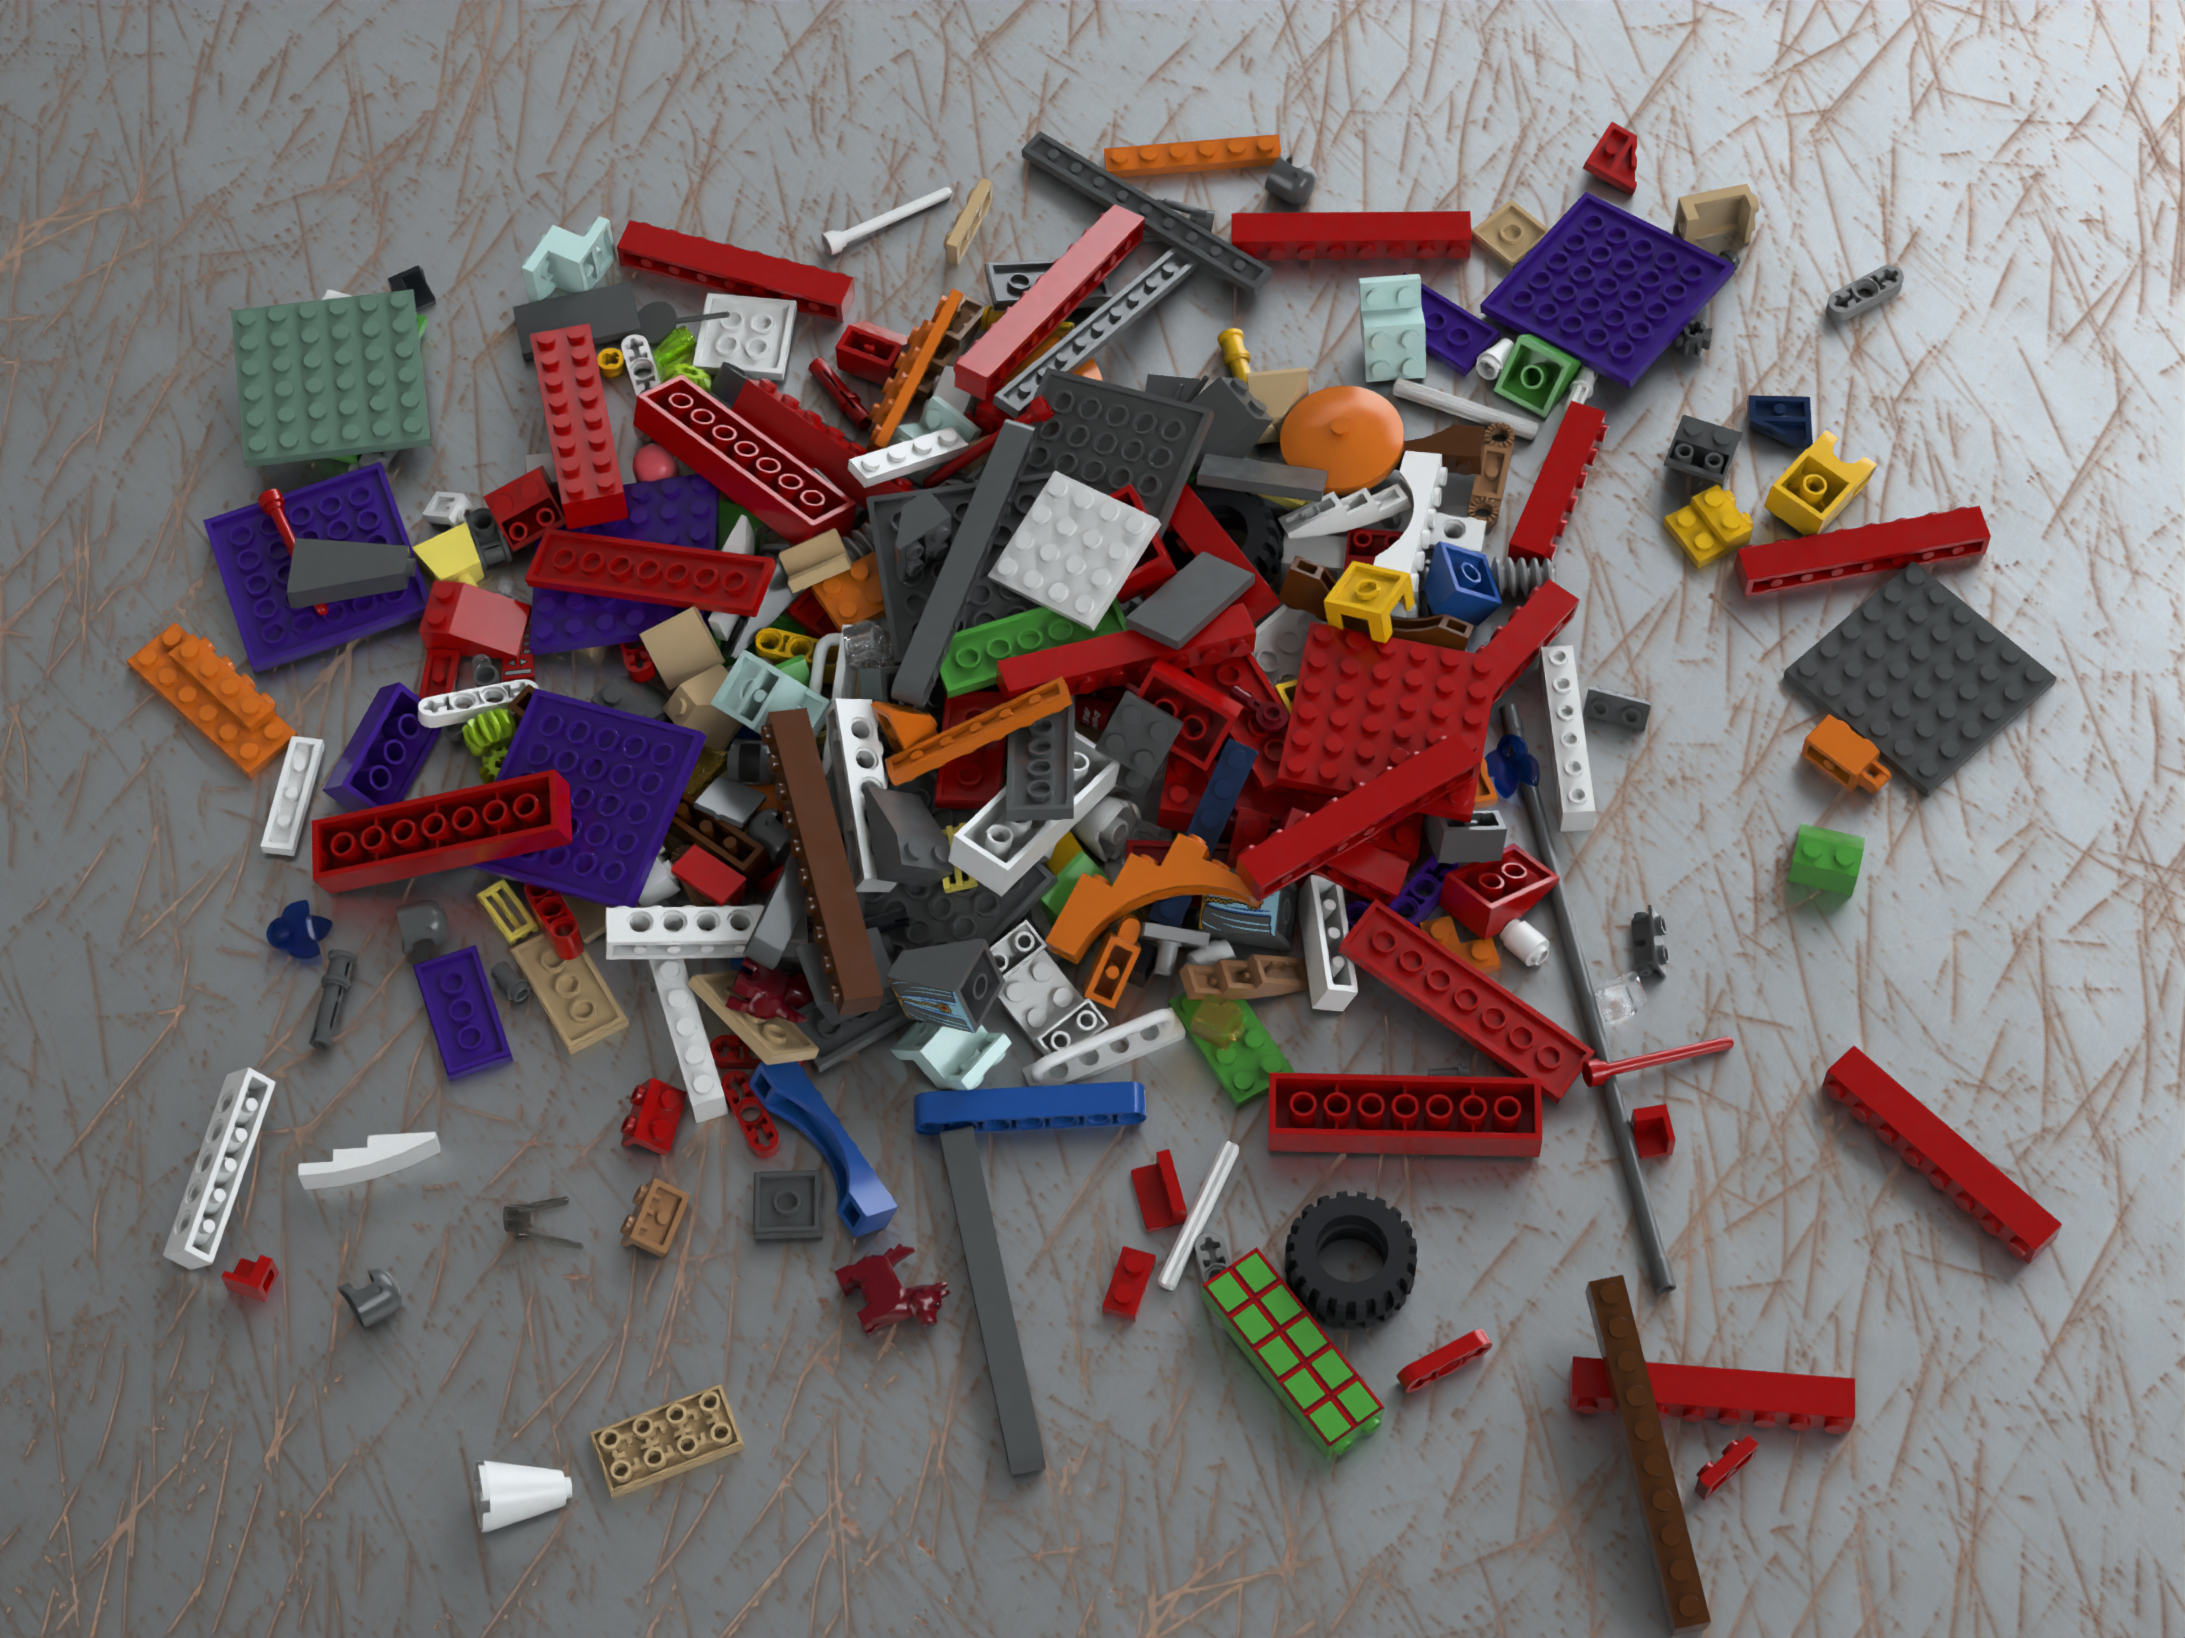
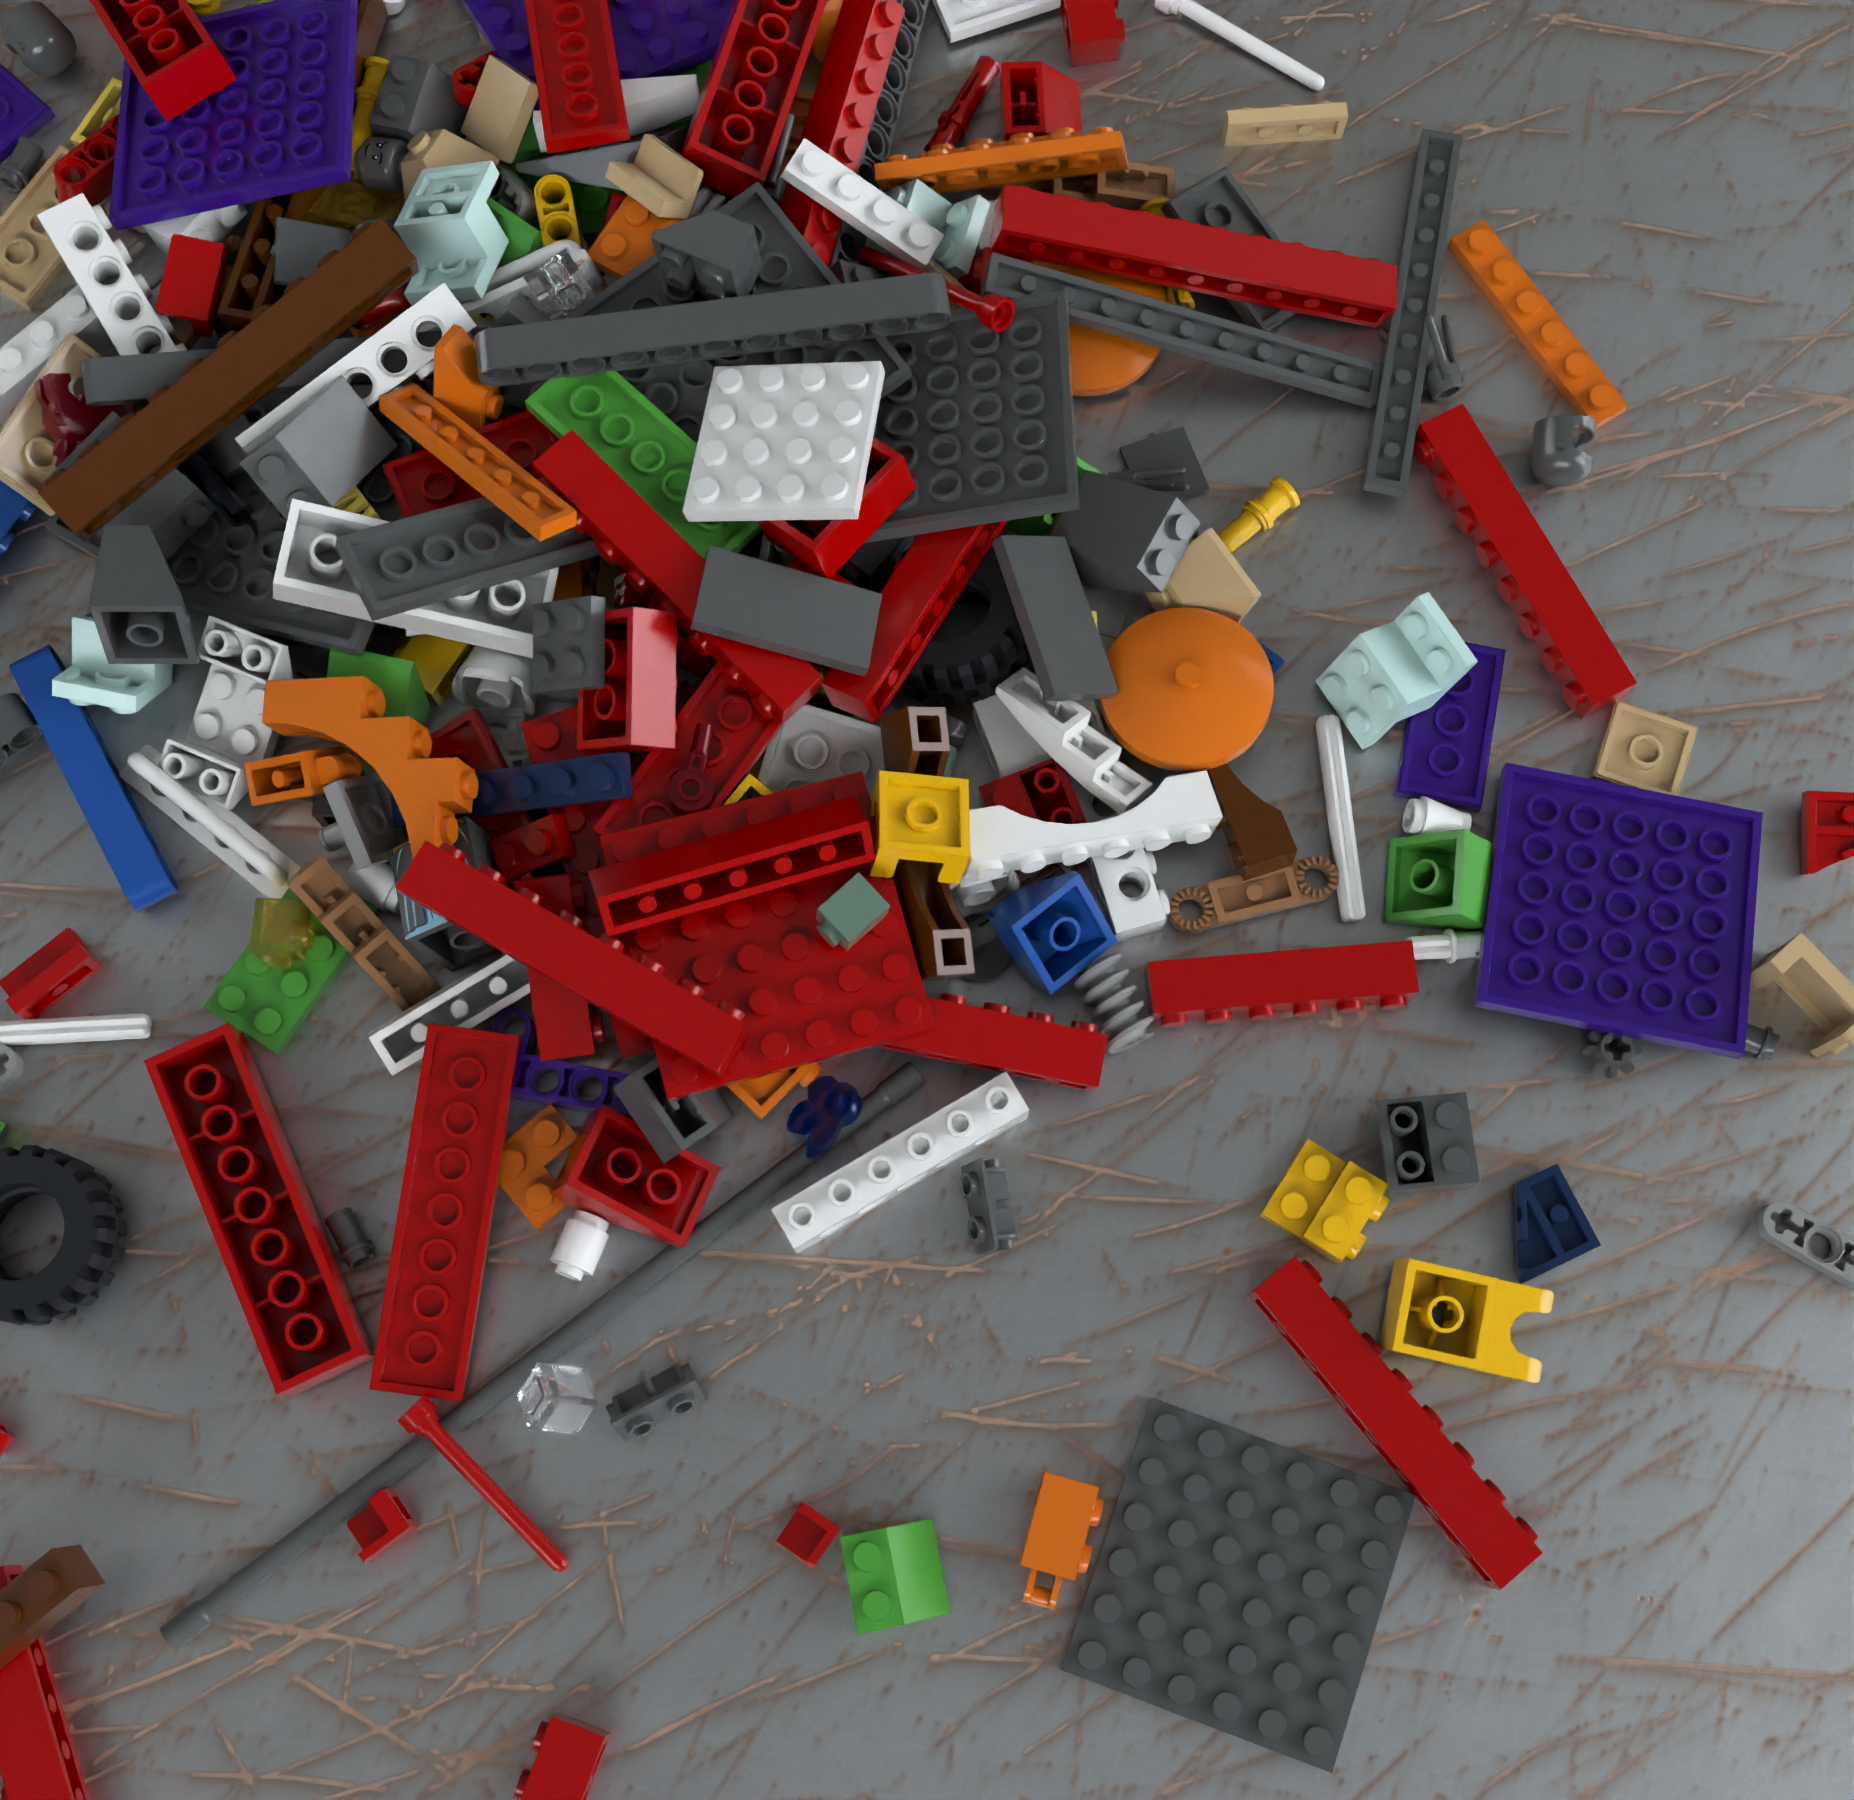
camera: 60 degrees right, 15 degrees up
none -> red brick [588,796,876,937]
none -> red panel [776,1501,841,1569]
none -> sand green brick [816,872,890,951]

